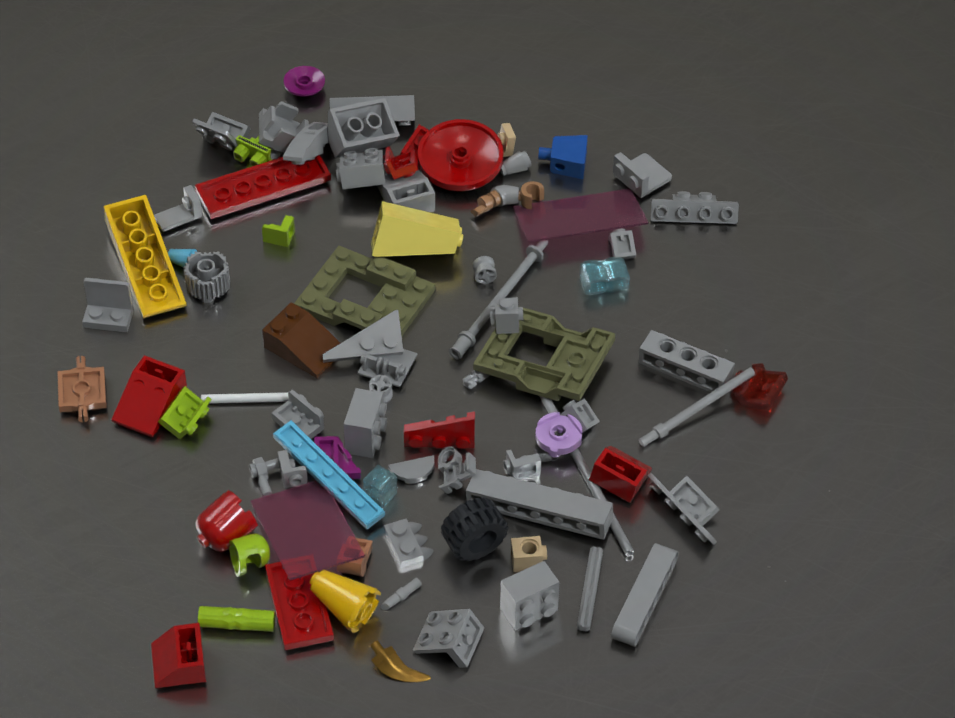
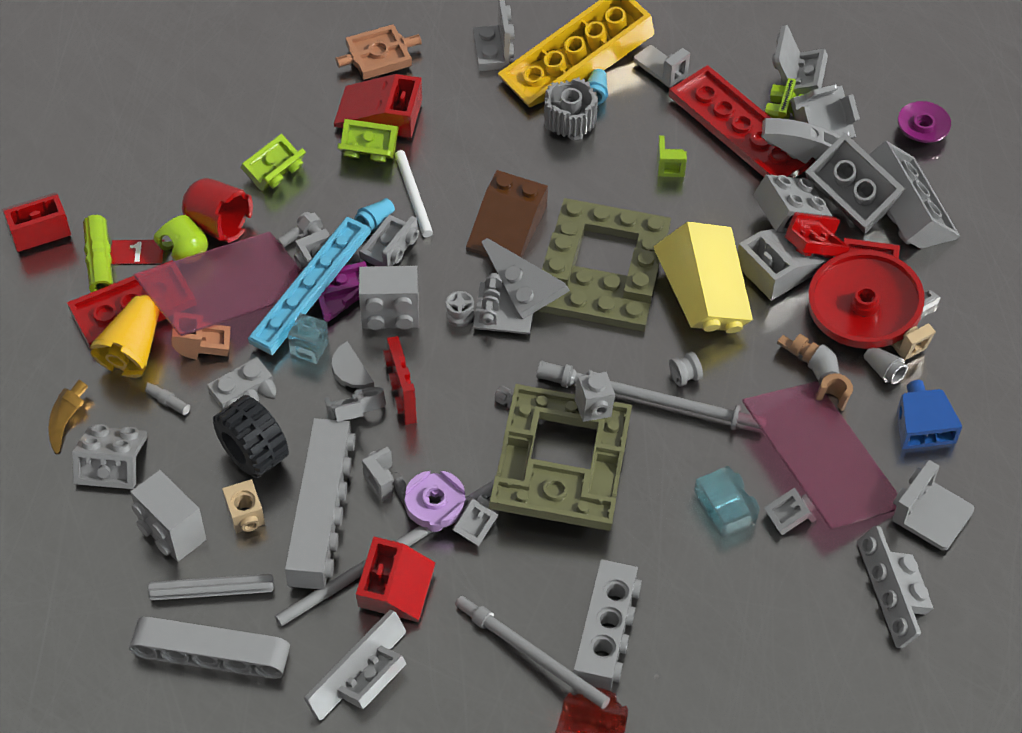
camera: 75 degrees right, 5 degrees up
none -> red sticker [110,239,165,264]
none -> lime bracket [240,133,306,191]
none -> medium azure cone [354,198,395,232]

